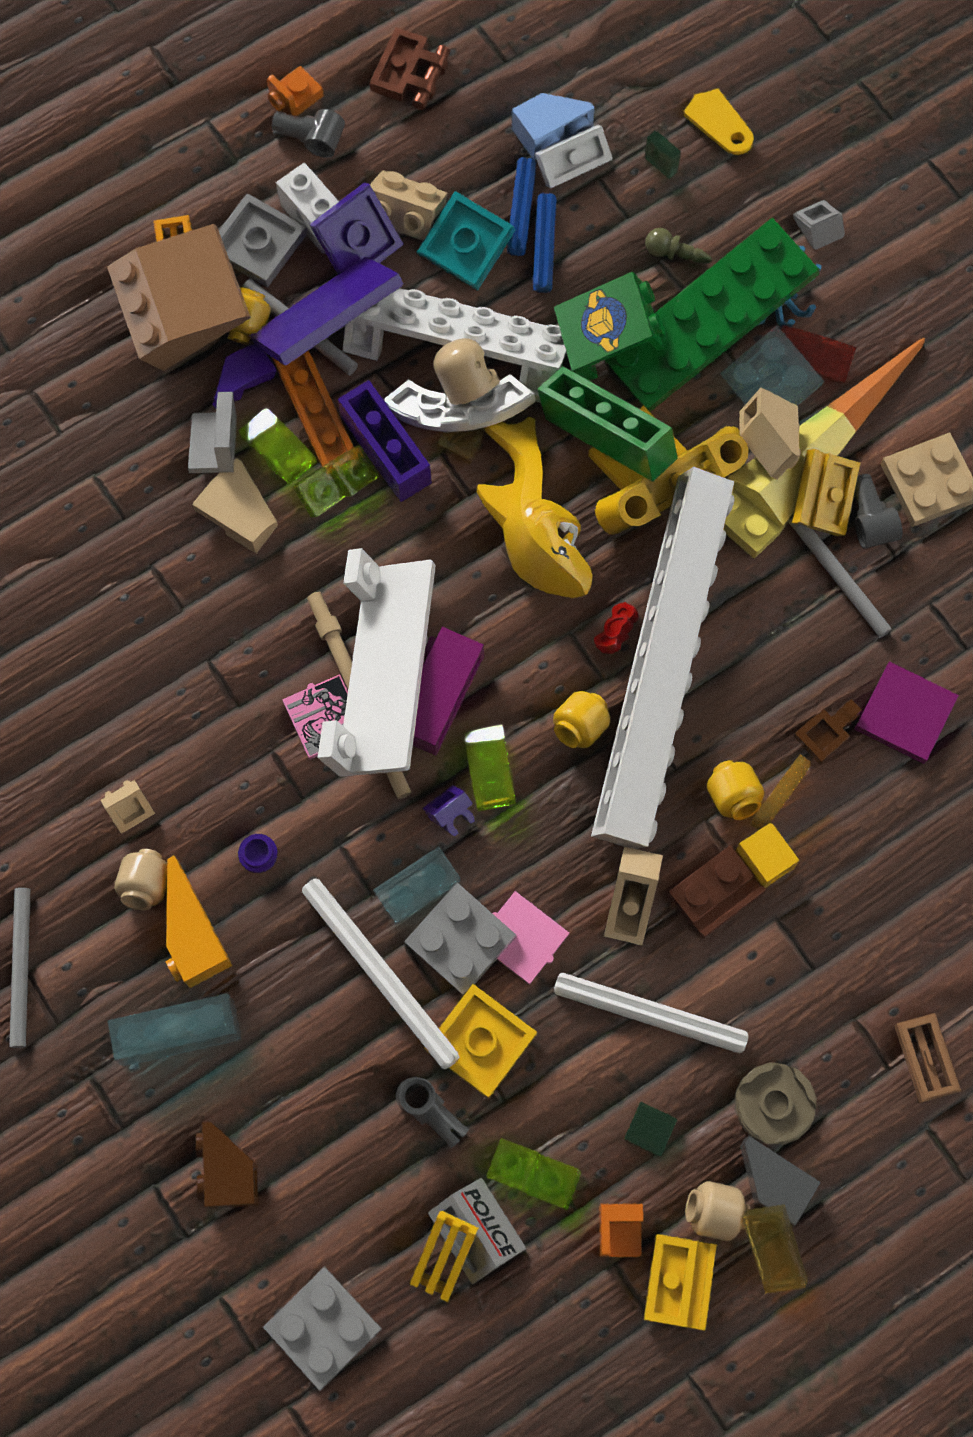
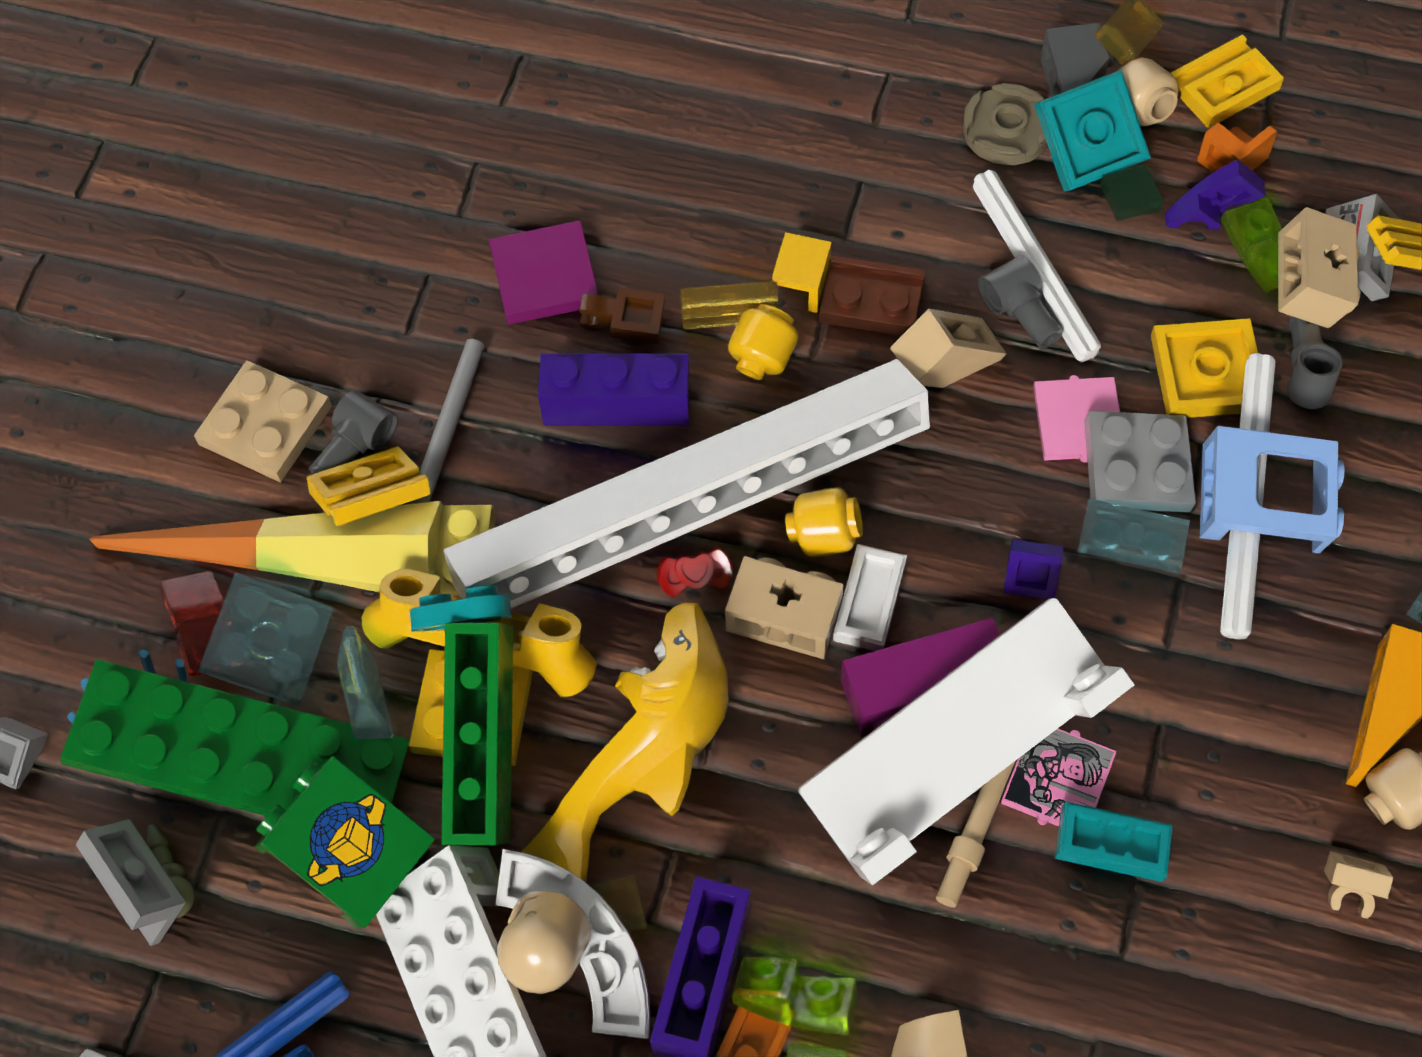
camera: 130 degrees left, 10 degrees down
dark purple plate [238,834,278,873] -> none
clear neon green slope [464,724,516,812] -> none
clear green tile [644,130,681,179] -> none
tan slope [740,387,801,479] -> none
medium nougat tile [894,1013,961,1103] -> none
none -> light grey panel [76,819,186,946]
none -> clear light blue slope [337,626,394,739]
none -> teal plate [409,585,512,632]
none -> dark purple brick [538,353,691,426]
none -> tan brick [725,556,843,659]
none -> white tile [833,544,907,651]
none -> dark grey pin [978,256,1063,350]
none -> teal tile [1034,70,1151,192]
none -> teal plate [1054,802,1173,882]
none -> dark purple slope [1165,159,1266,230]
none -> light blue window [1200,426,1345,553]
none -> tan brick [1278,207,1360,329]

